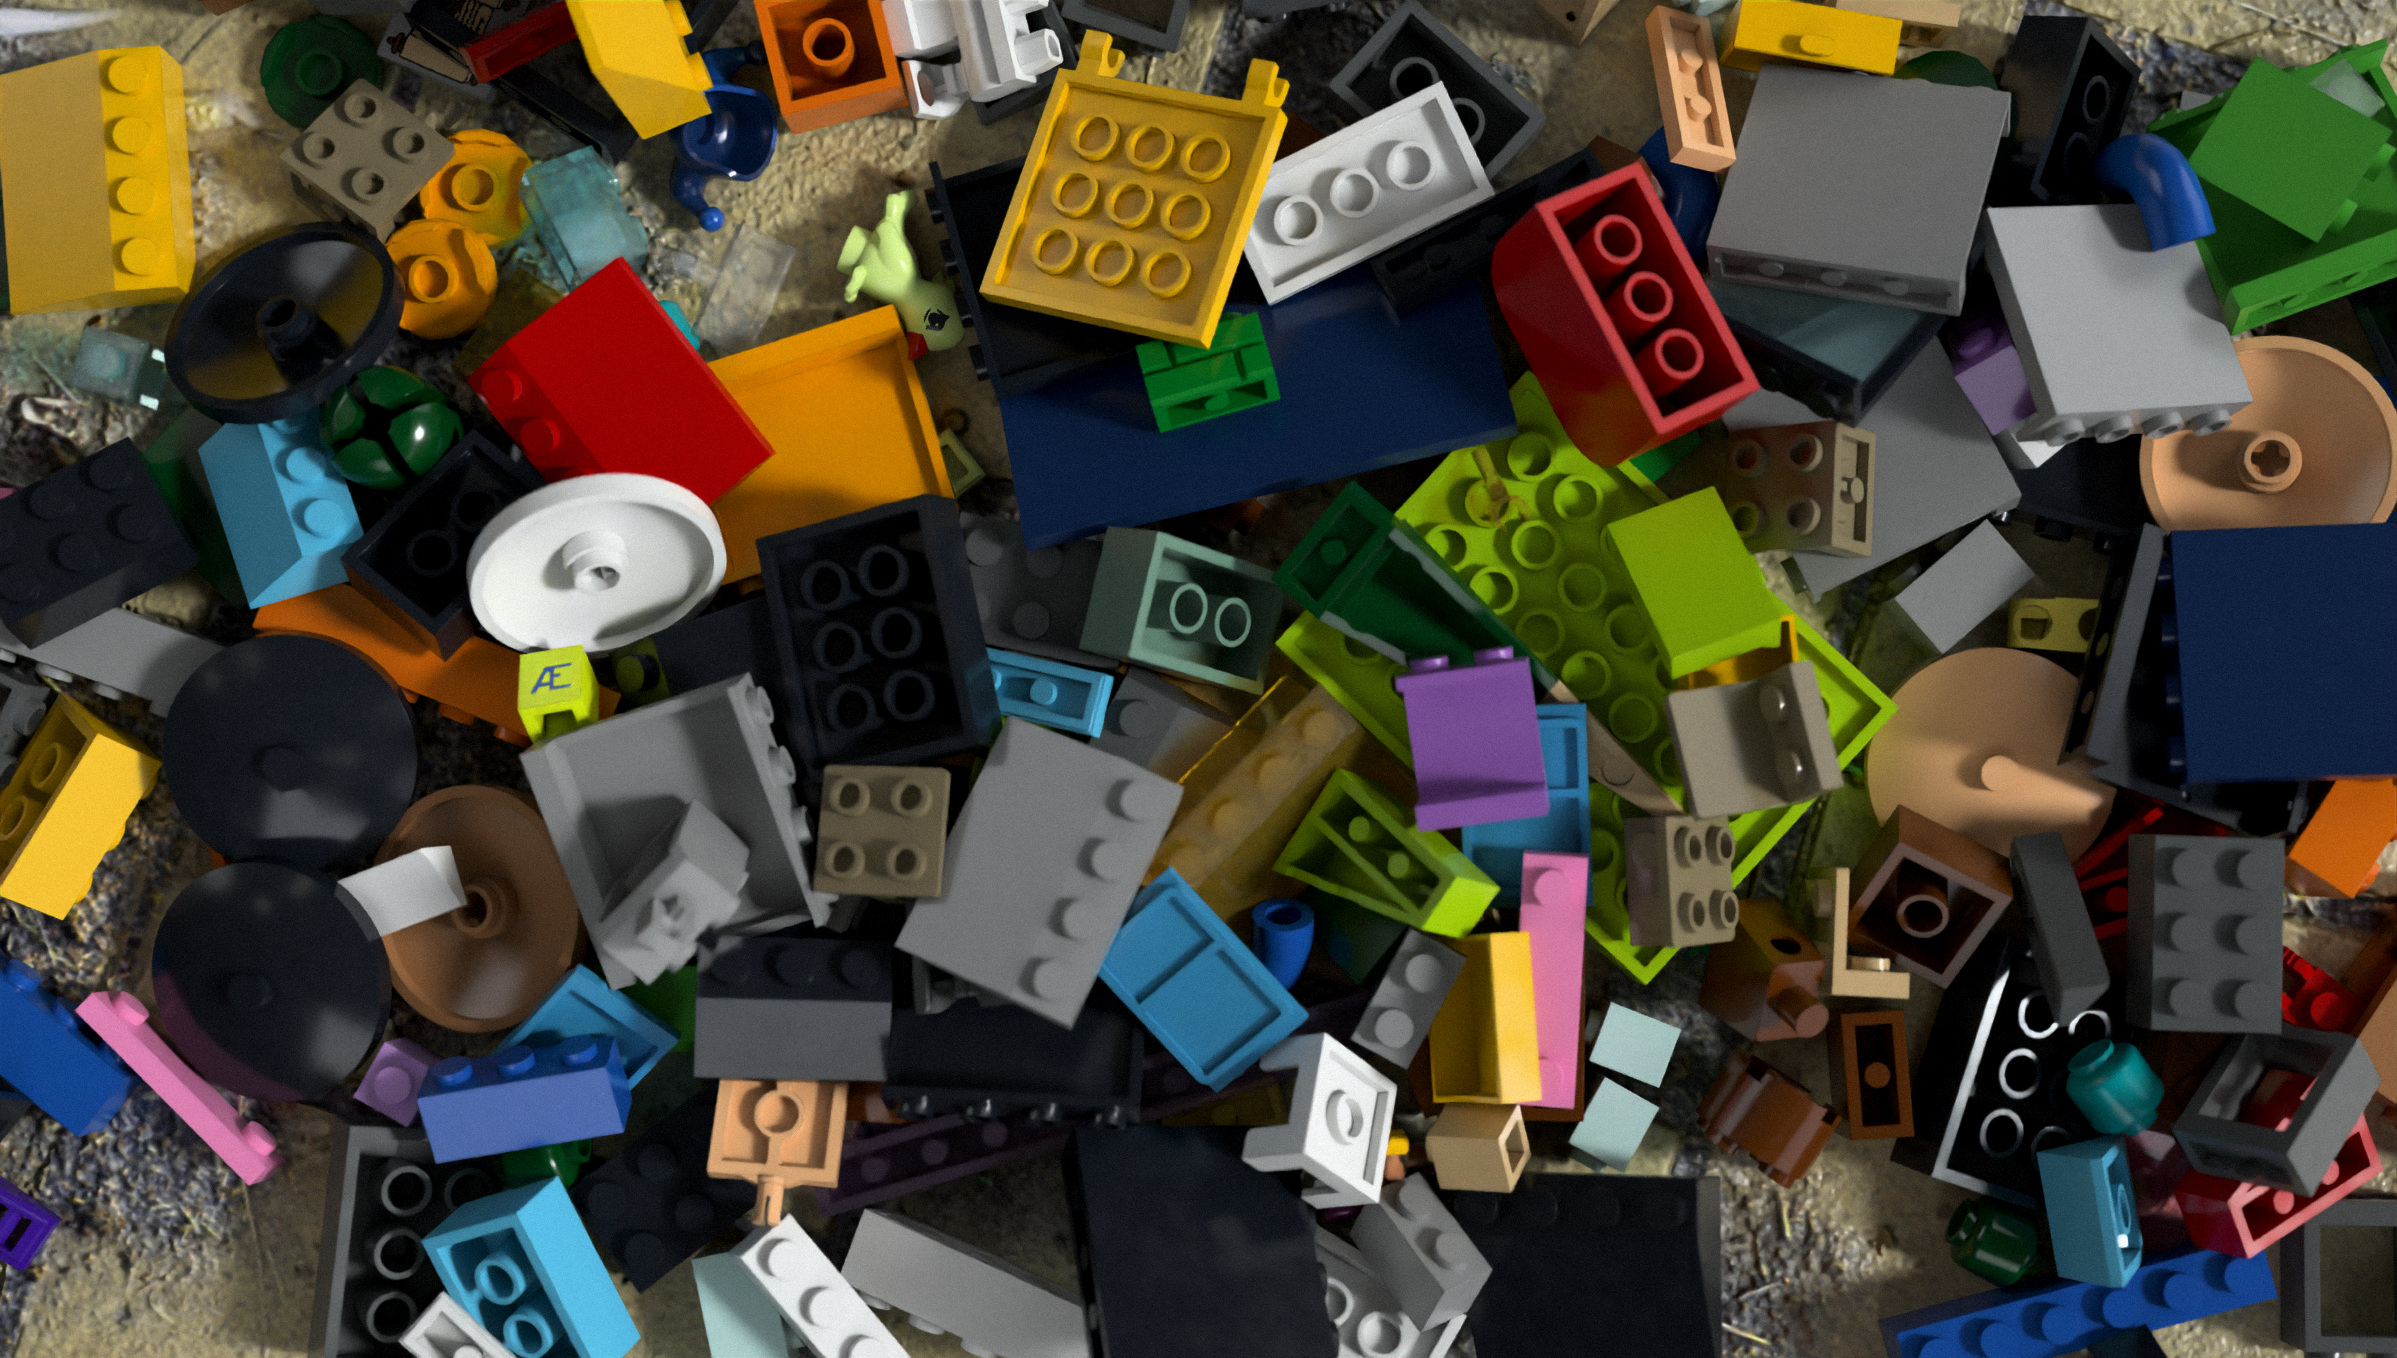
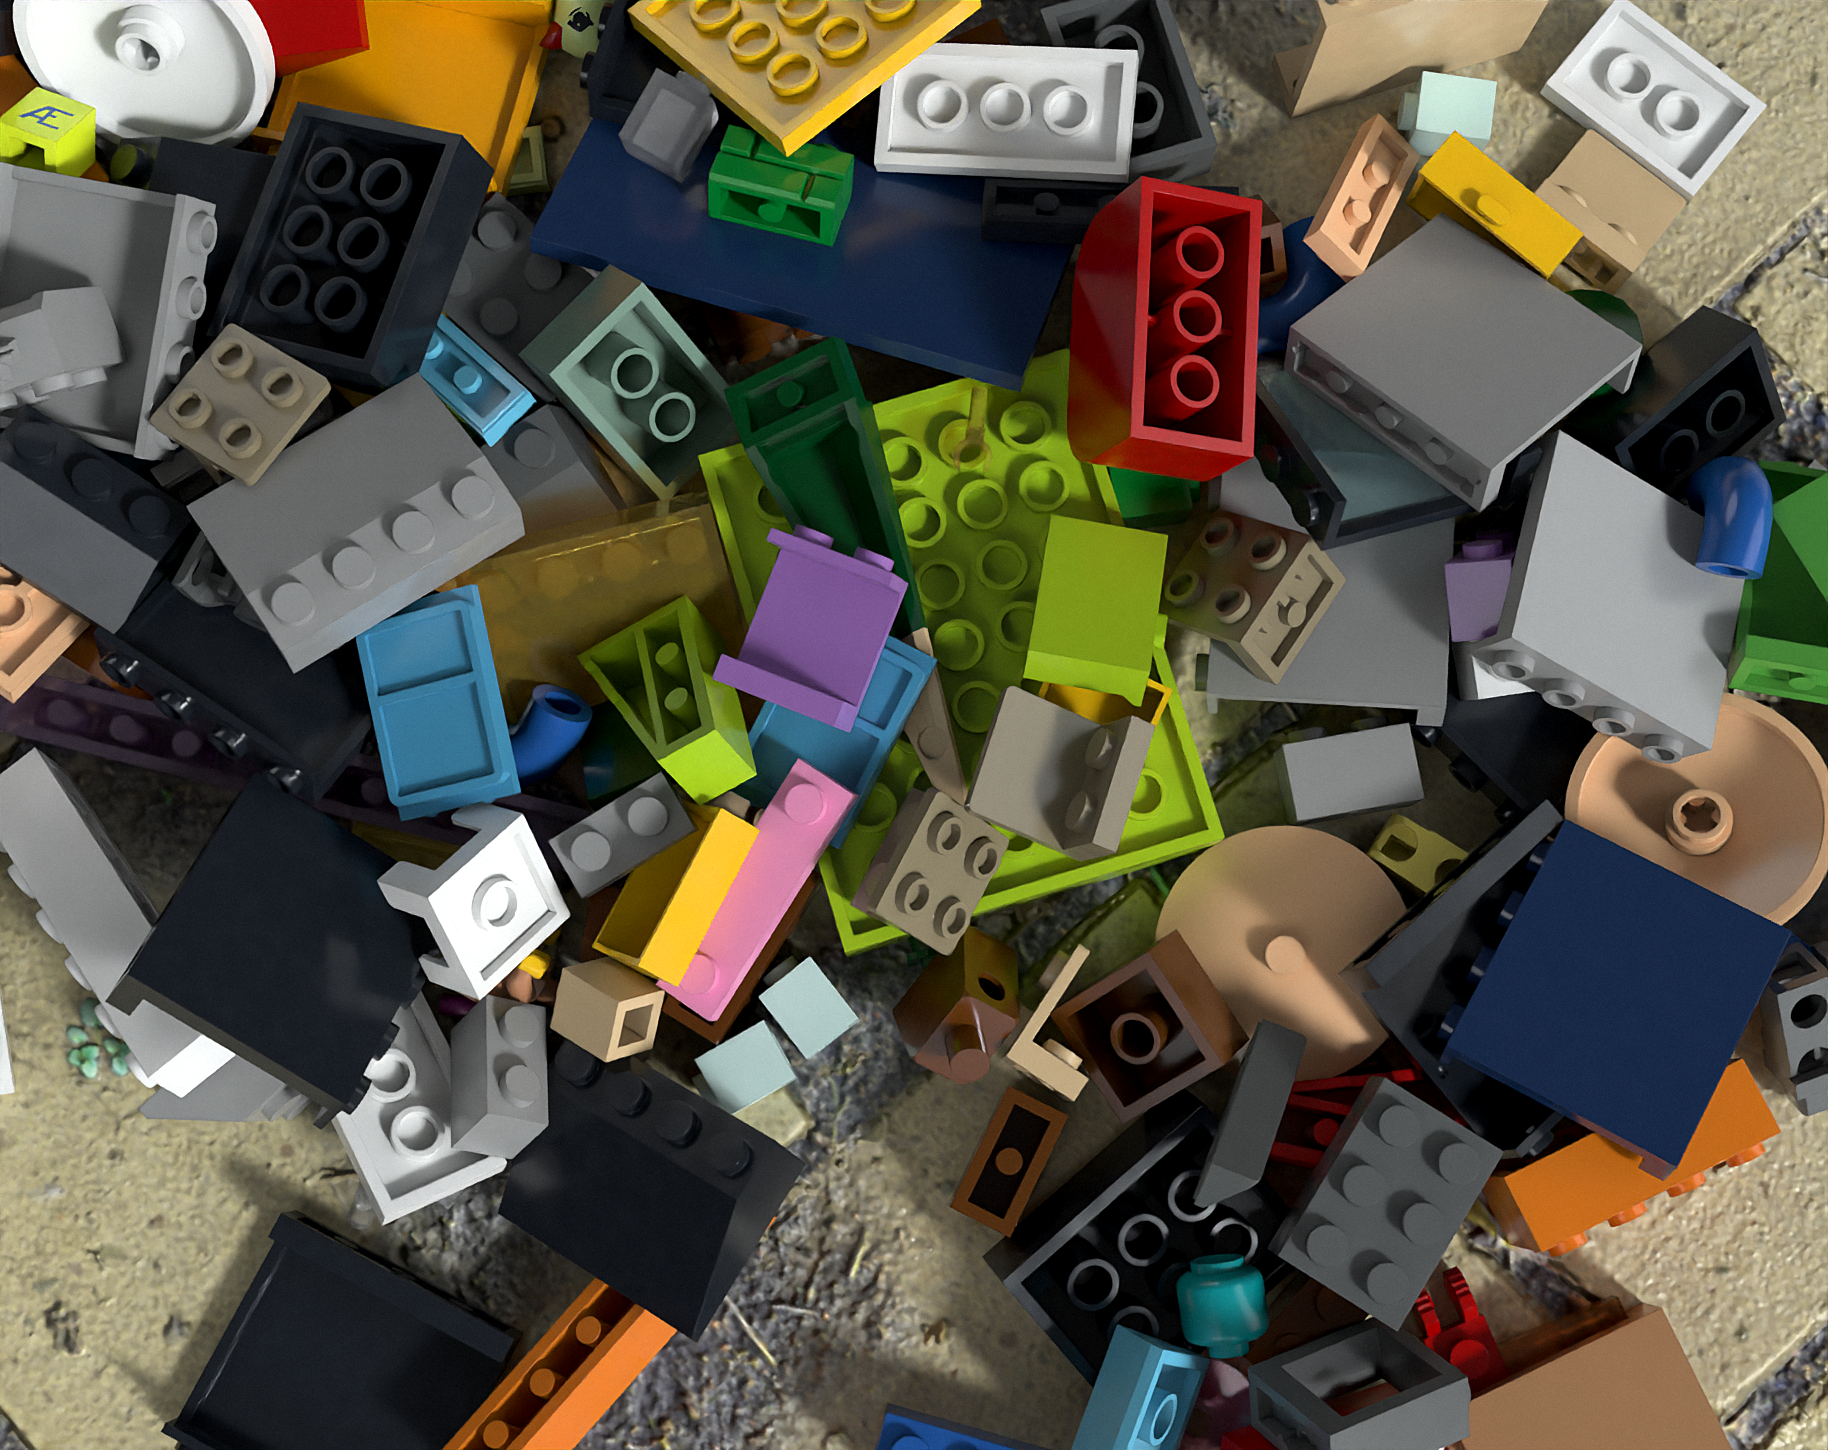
camera: 25 degrees right, 5 degrees down
reddish brown brick [1695,1047,1844,1189] -> none
dark green head [1945,1194,2045,1288] -> none
none -> clear brick [619,68,719,183]

